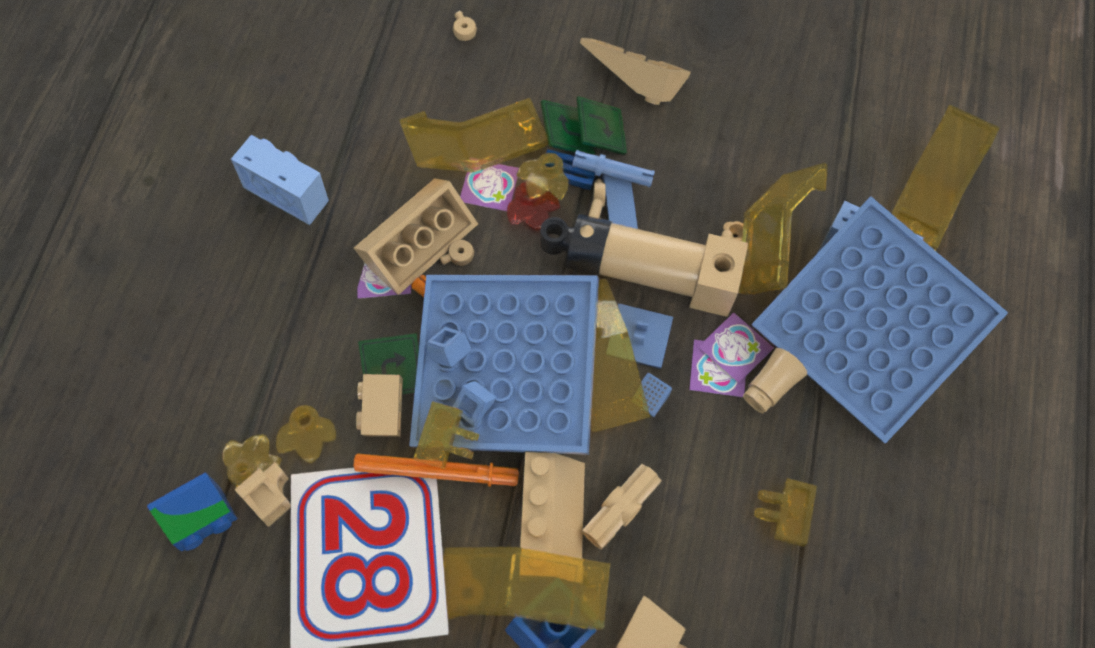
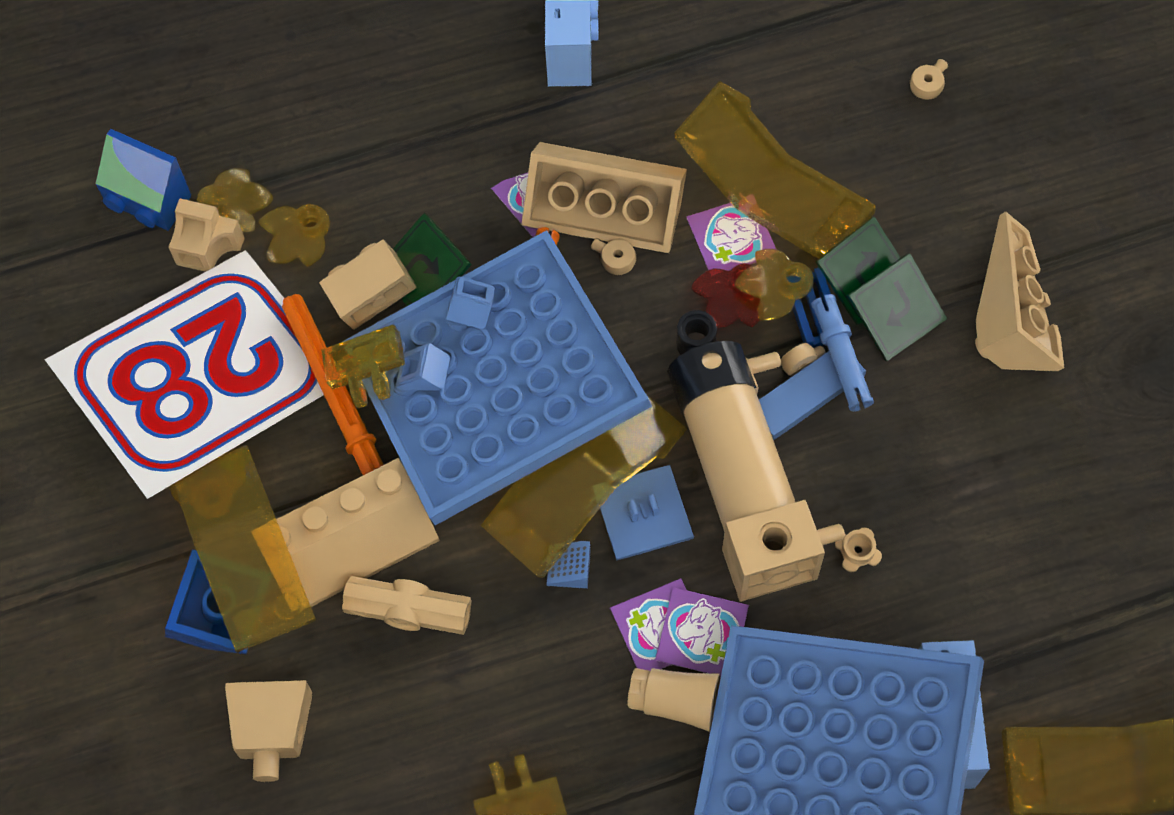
camera: 65 degrees right, 0 degrees up
clear yellow windscreen [738,163,828,295] -> none

